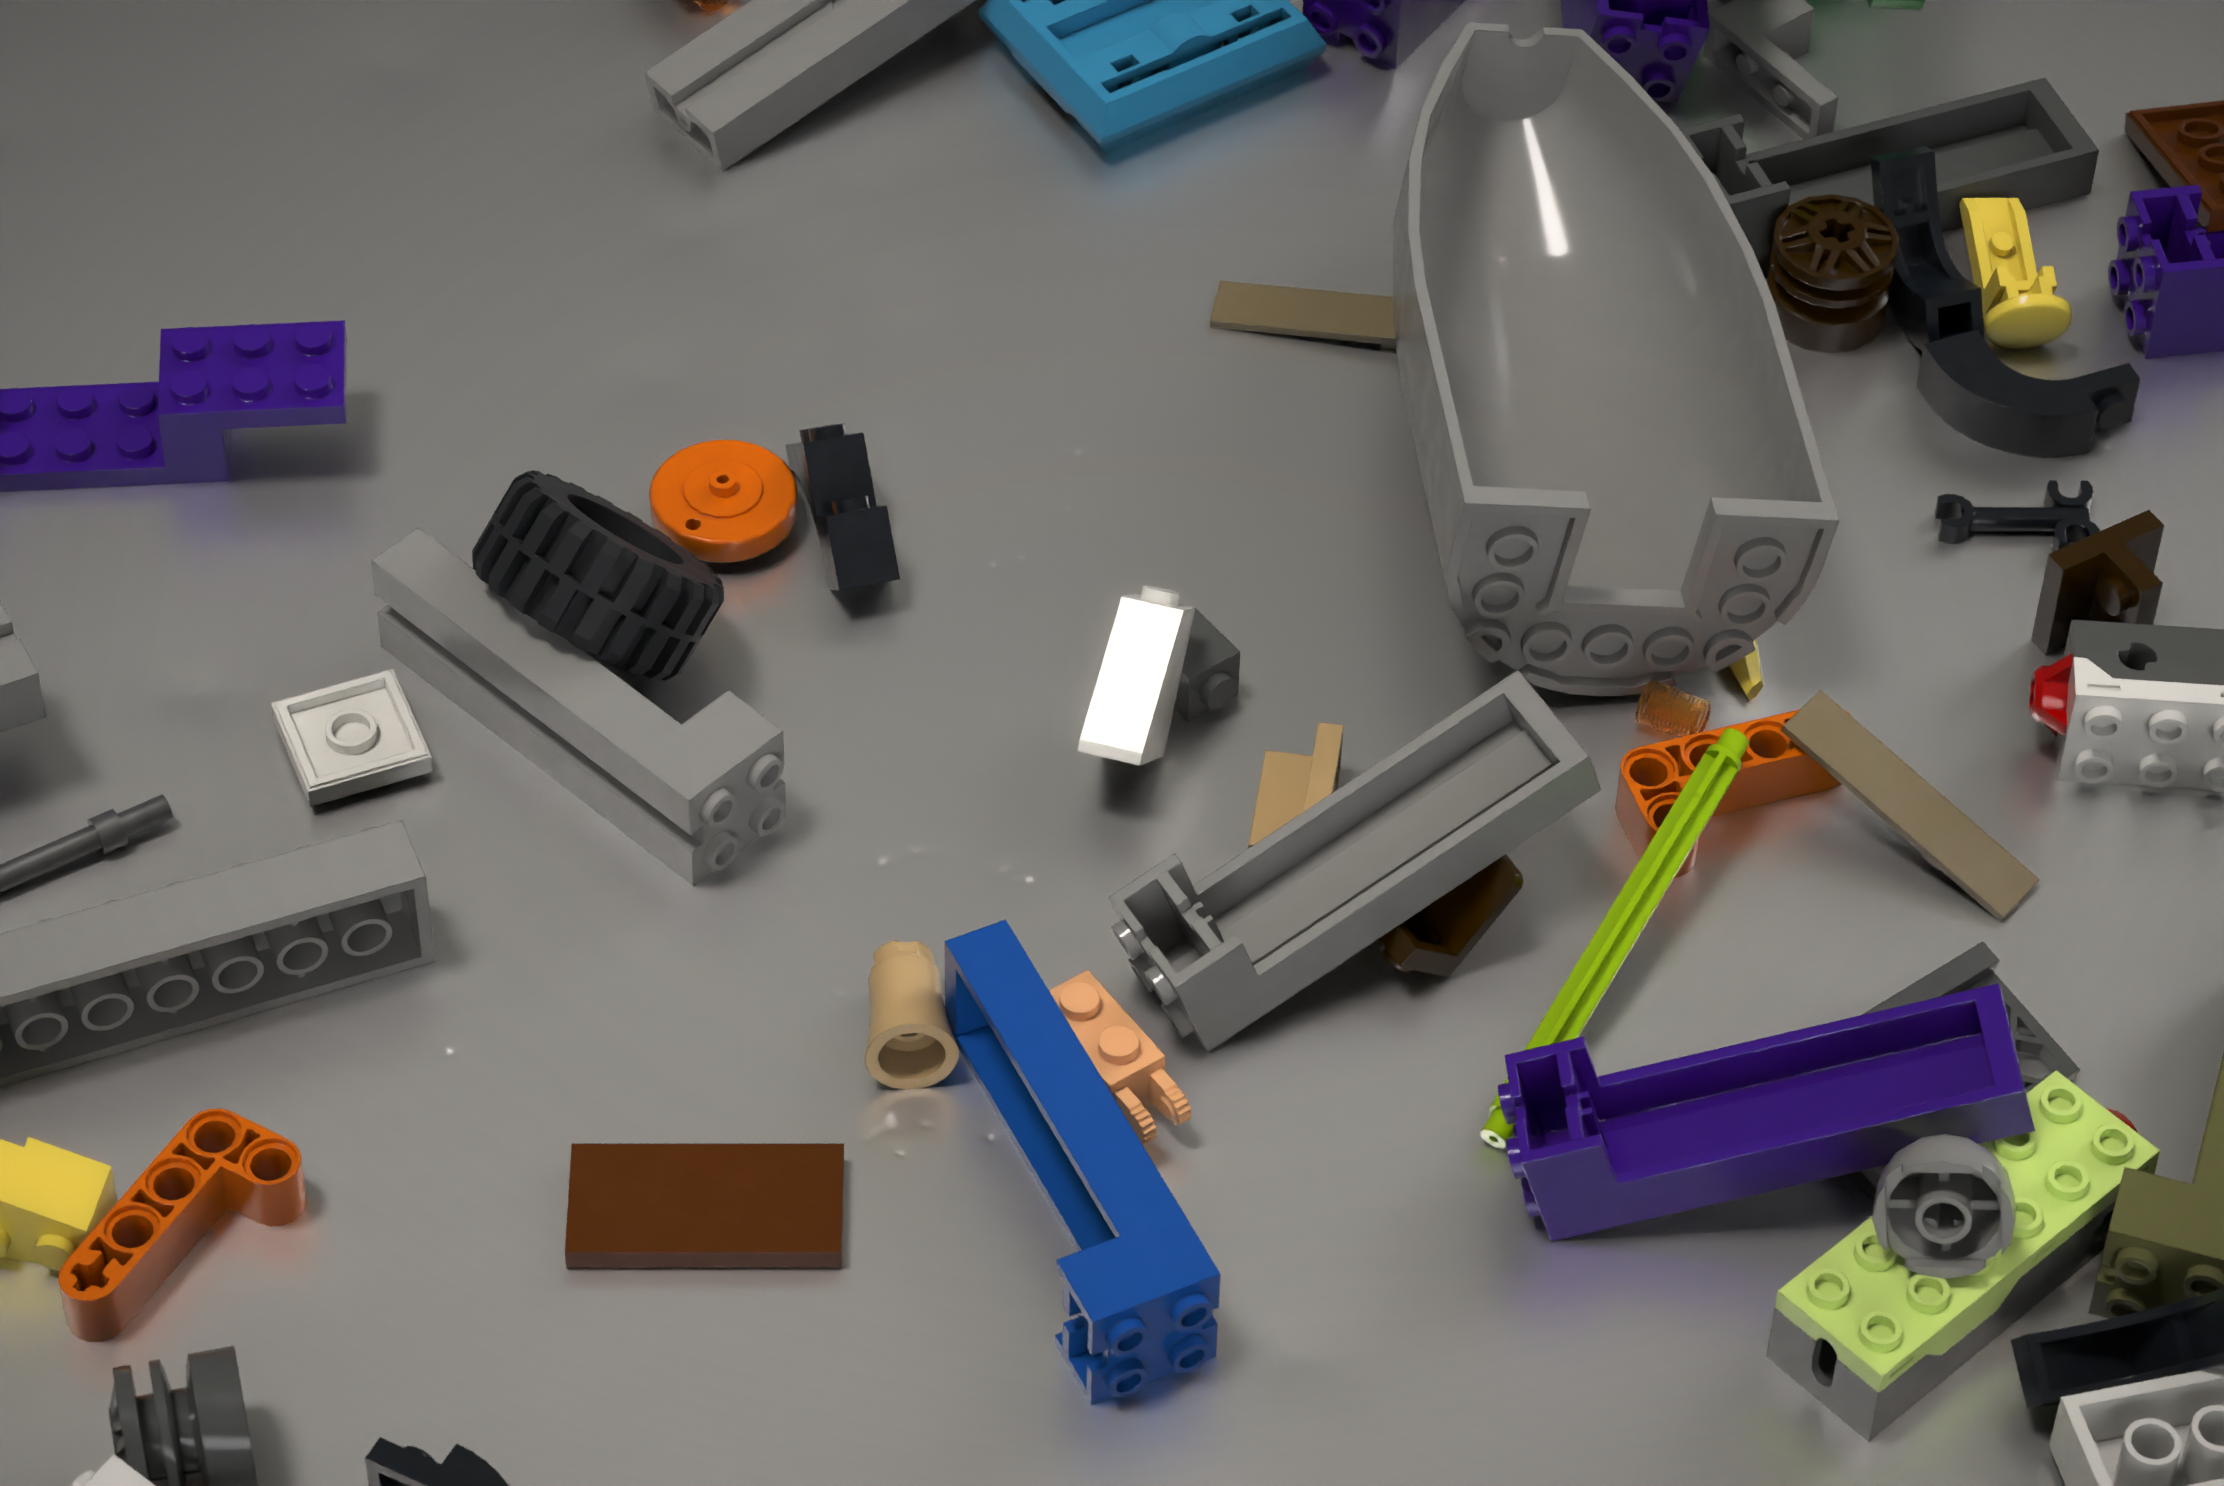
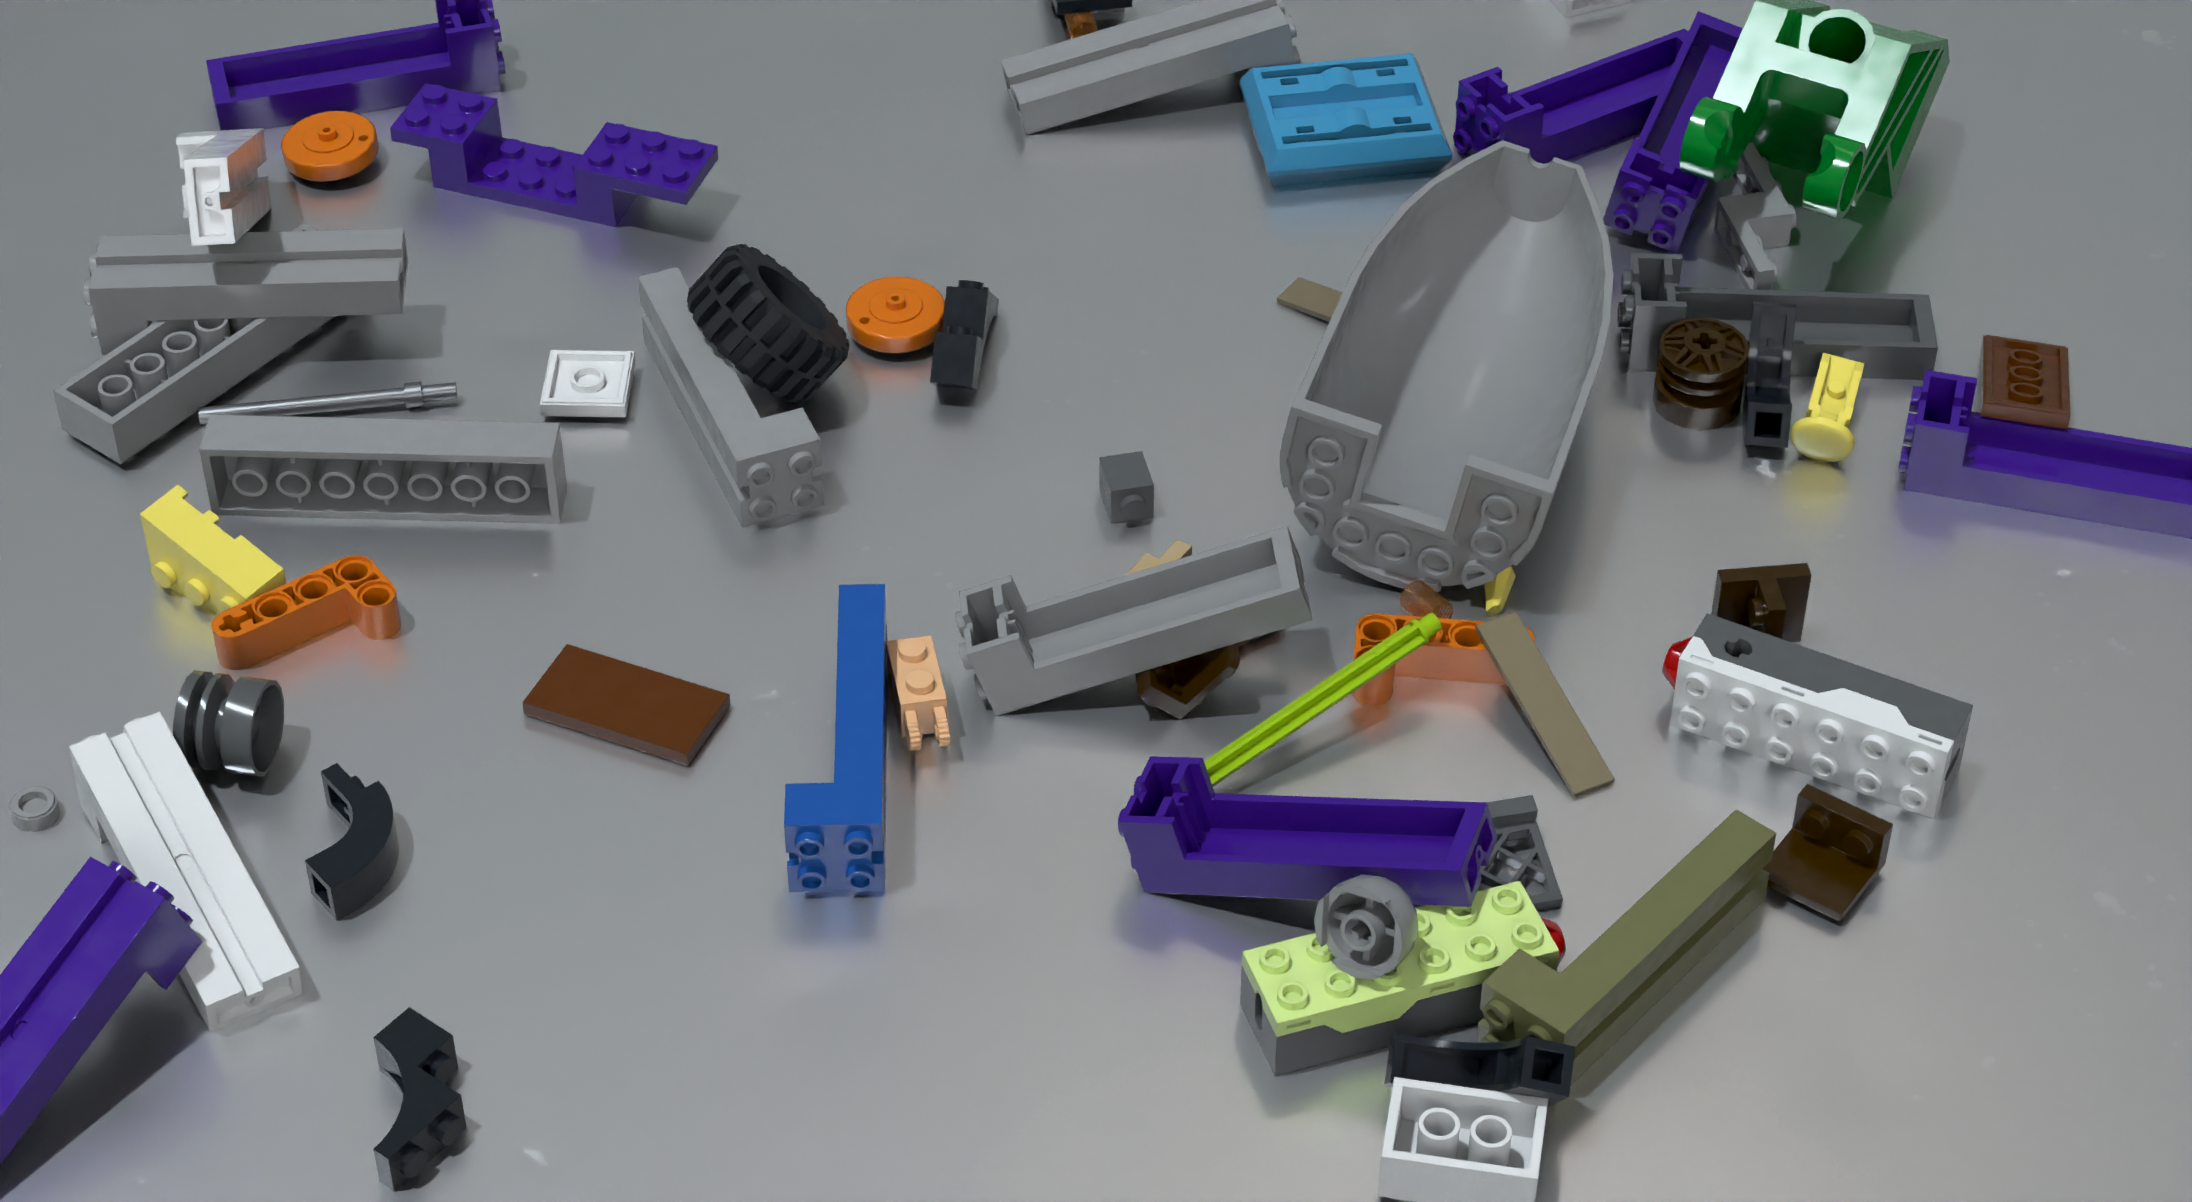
camera: 25 degrees right, 5 degrees down
tan plant [865,940,959,1089] -> none
white slope [1077,585,1195,766] -> none
black arch [1916,329,2140,458] -> none
black bar [1935,480,2100,552] -> none

